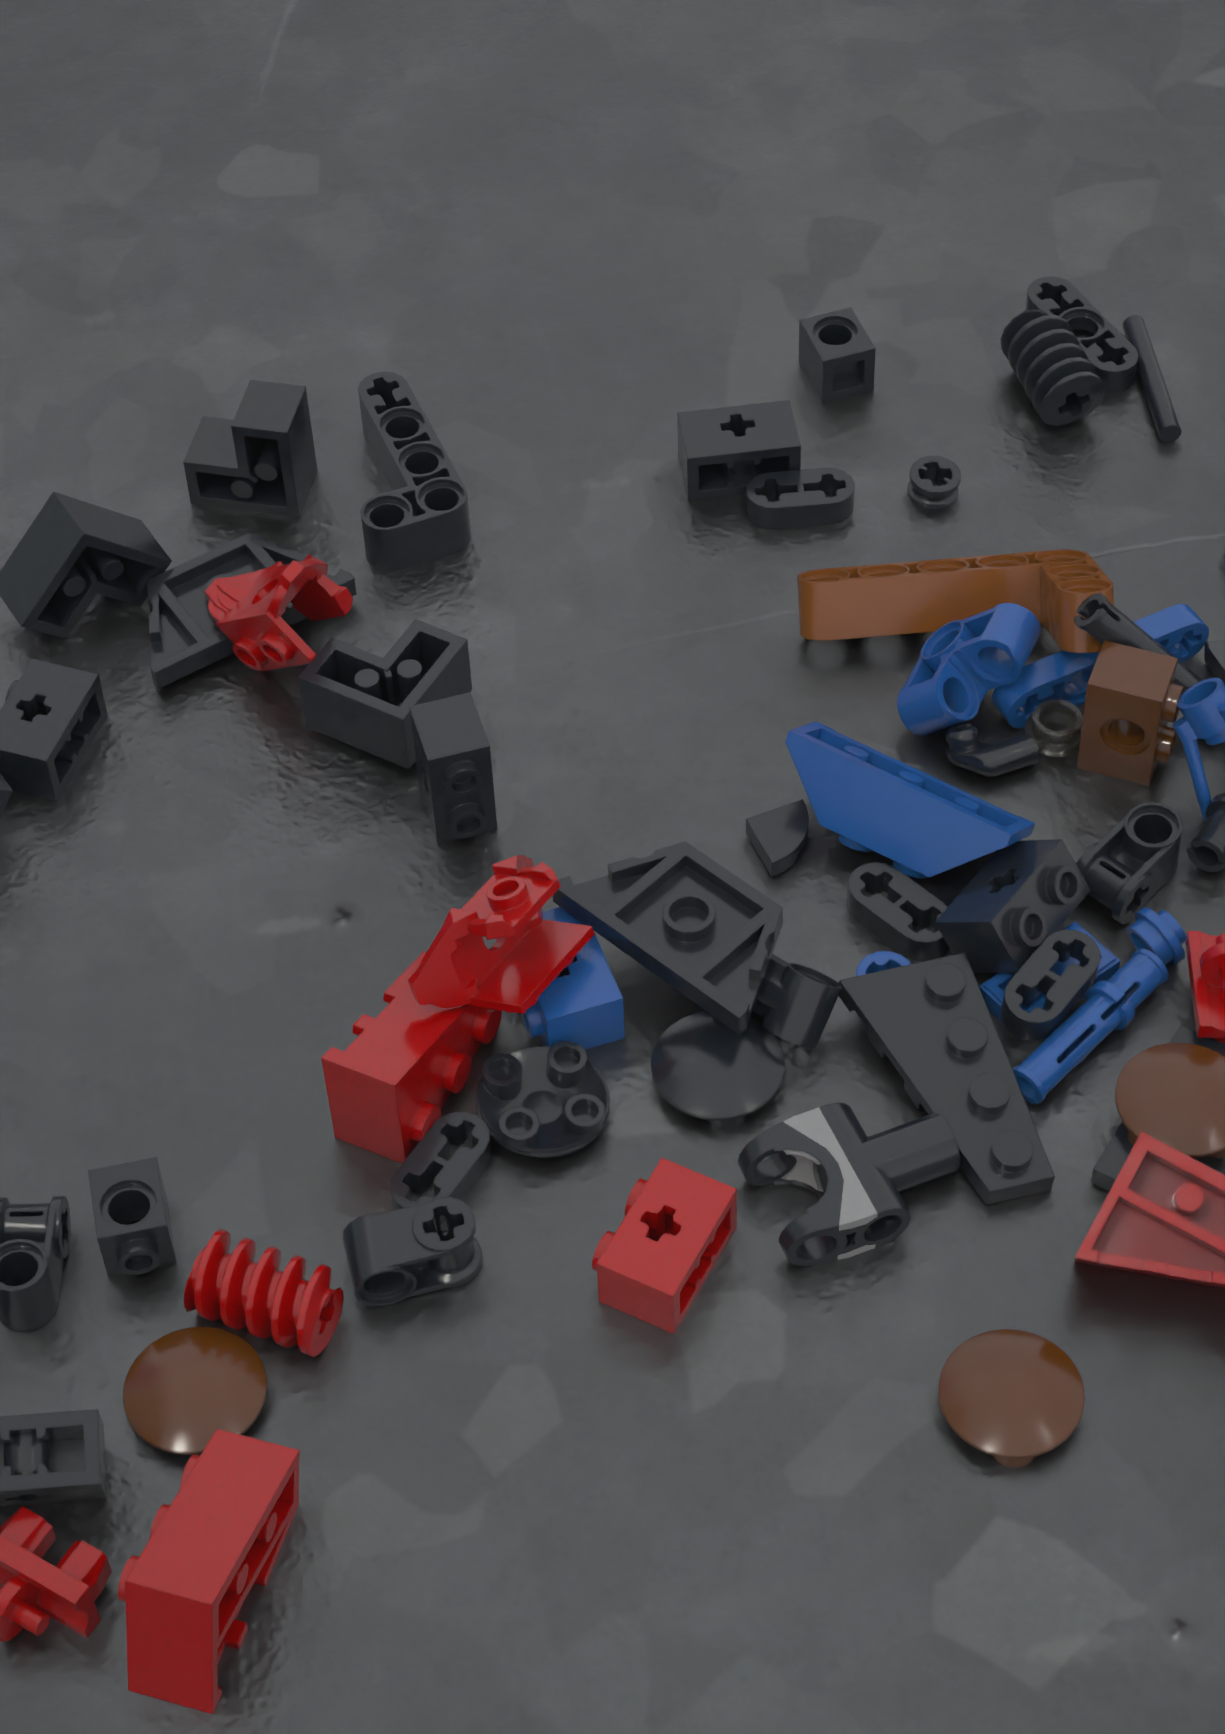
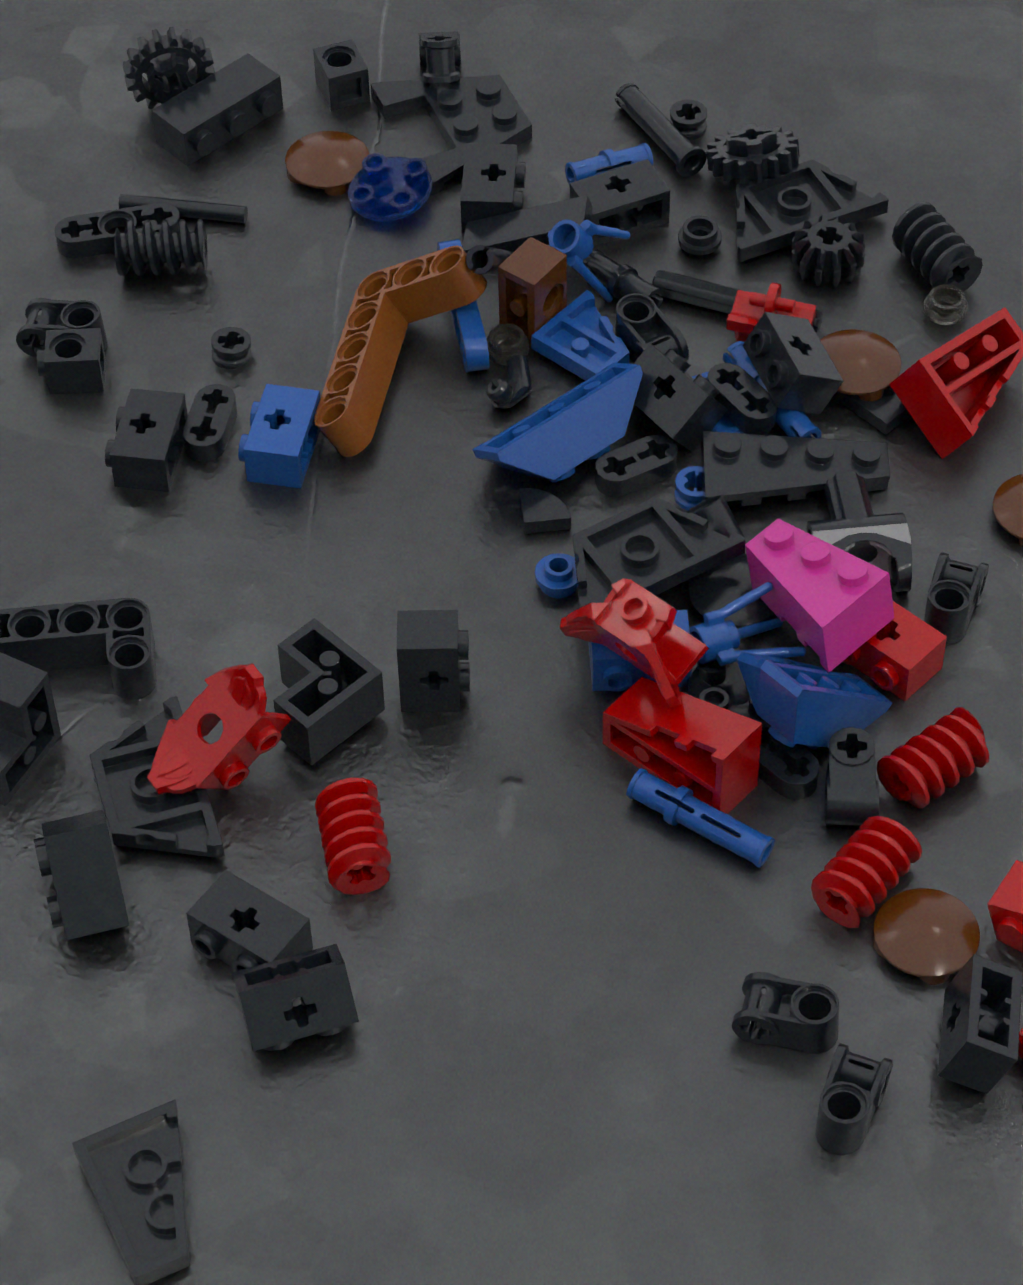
camera: 75 degrees left, 0 degrees up
black brick [88,1157,177,1277] -> none
blue piece [897,603,1041,736] -> none
blue plate [1126,907,1186,965] -> none
none -> black piece [16,298,108,357]
none -> blue brick [238,384,320,489]
none -> red piece [315,777,391,895]
none -> blue wing [531,290,629,381]
none -> blue pin [626,768,775,868]
none -> blue plant [690,582,806,666]
none -> blue wedge [737,652,893,750]
none -> black brick [742,312,843,414]
none -> dark pink wedge [745,519,895,673]
none -> red piece [876,707,990,809]
none -> black piece [924,552,989,645]

